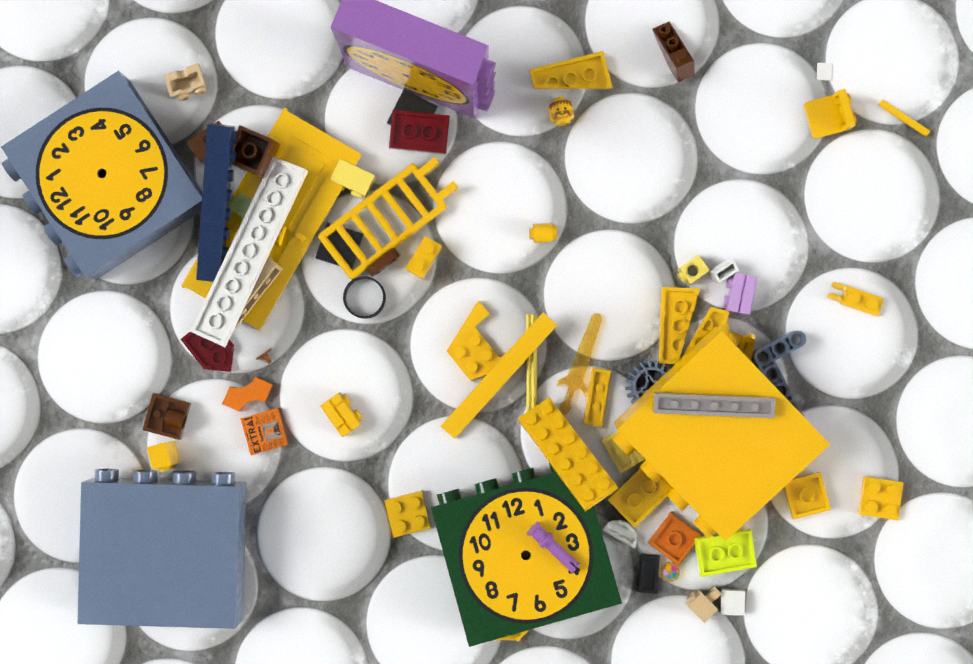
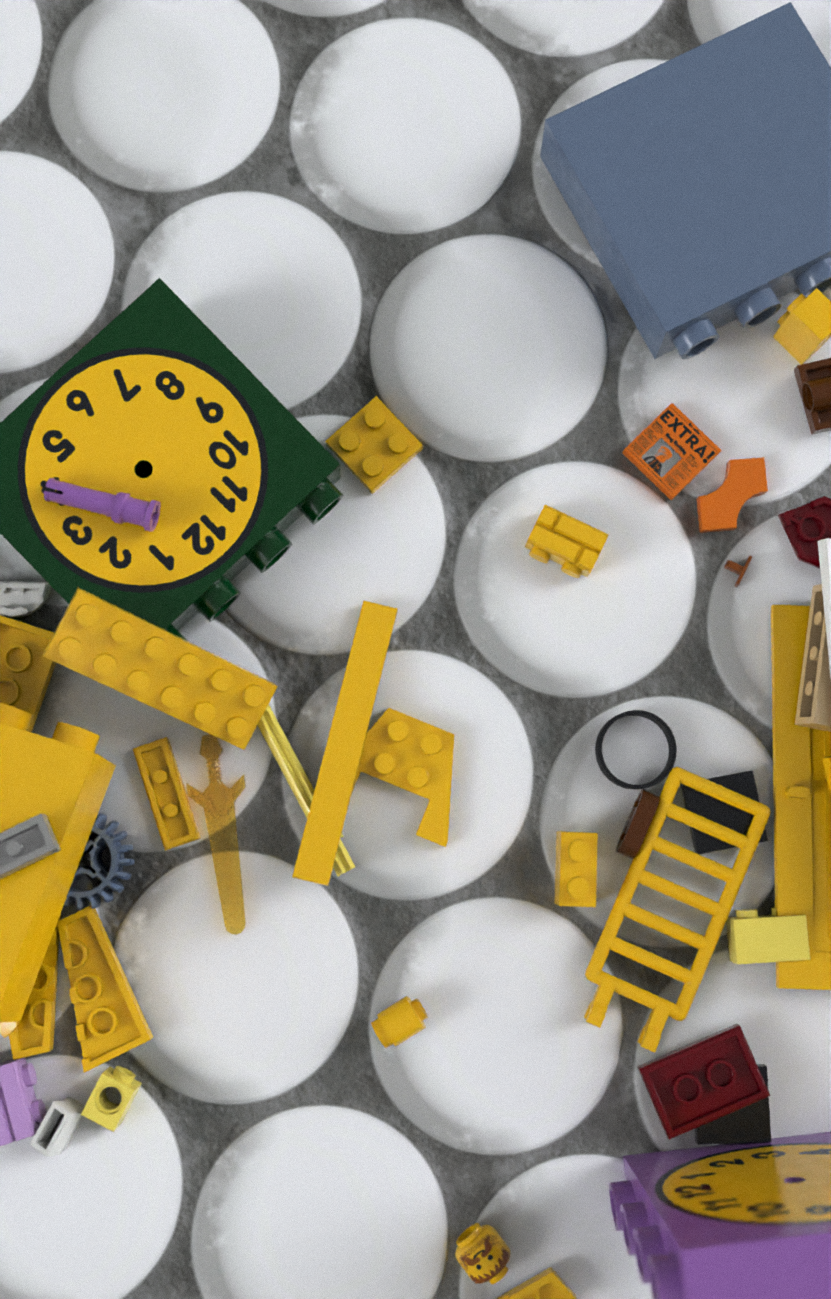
camera: 150 degrees right, 5 degrees down
light yellow plate [601,430,645,474] -> none

